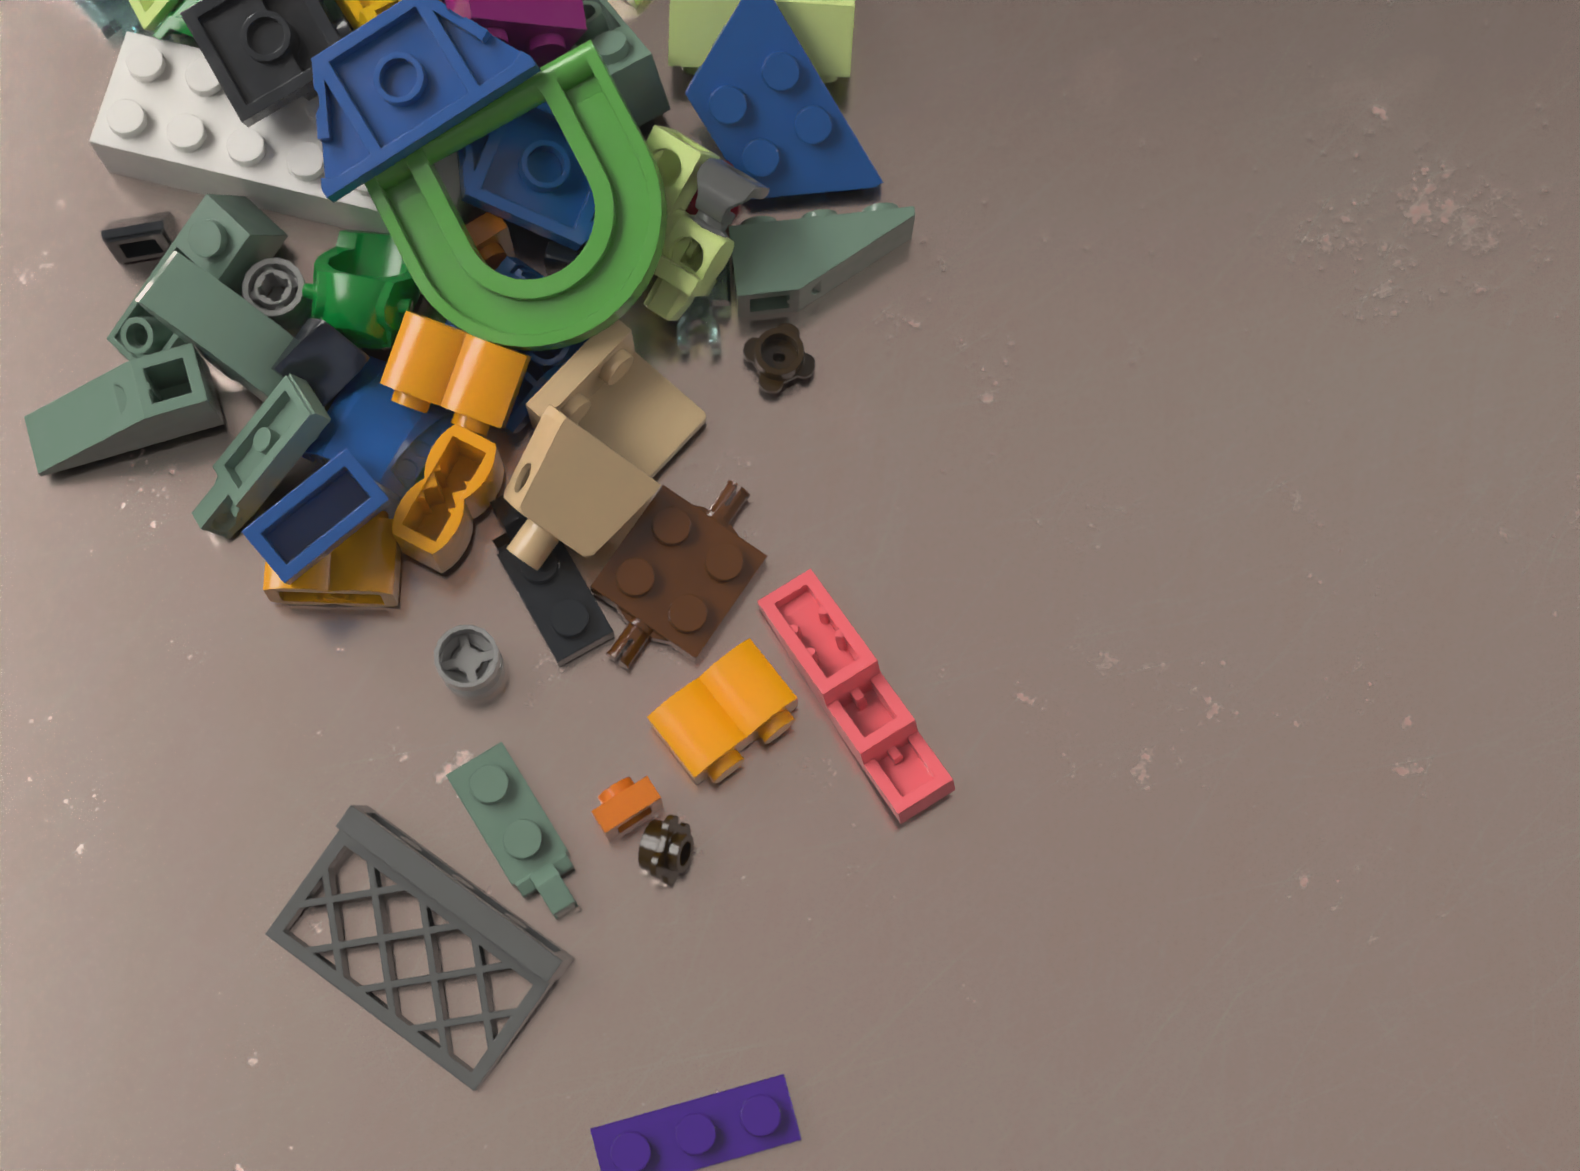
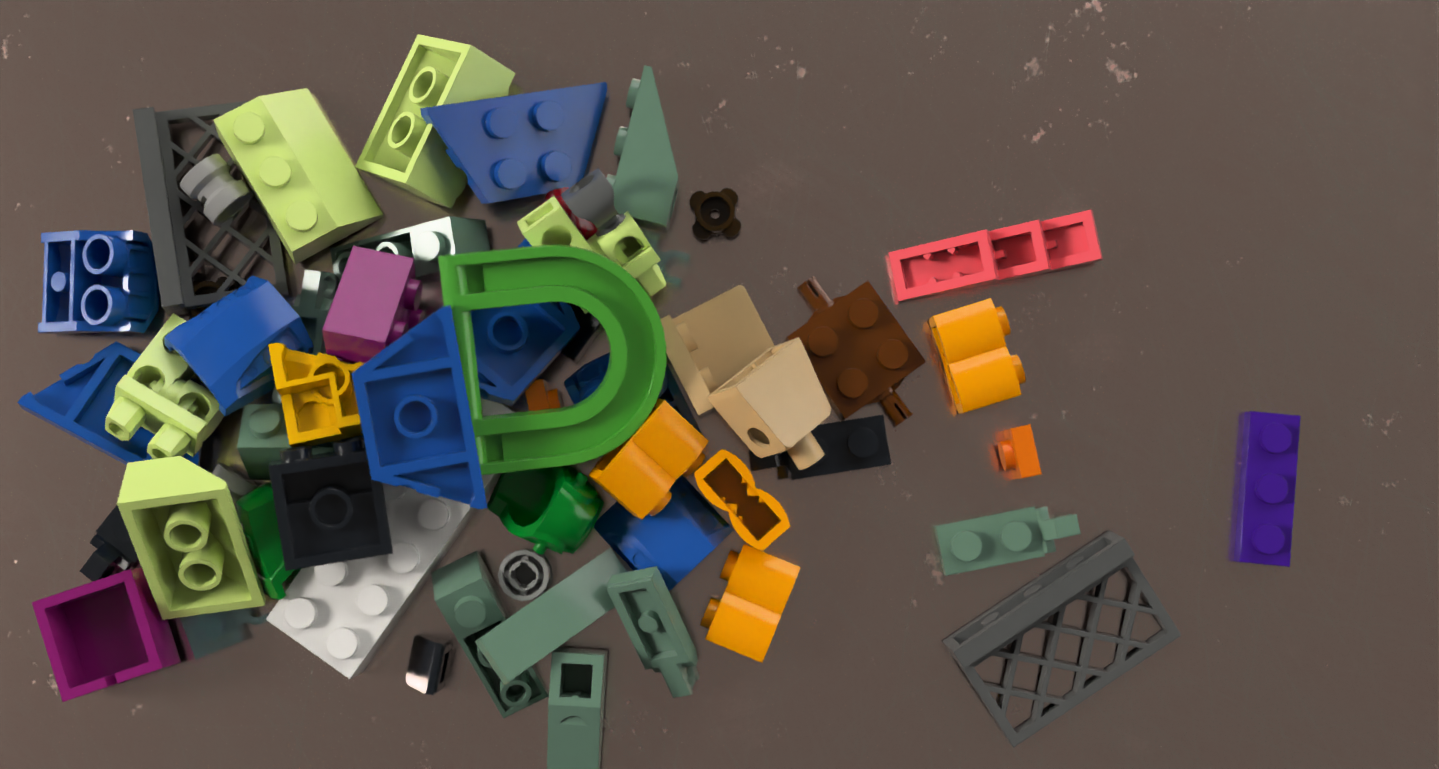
camera: 65 degrees left, 10 degrees up
blue brick [241,447,391,585] -> none
black slope [271,318,370,407] -> none
light grey wheel [434,625,505,700] -> none
dark brown plate [638,814,694,886] -> none

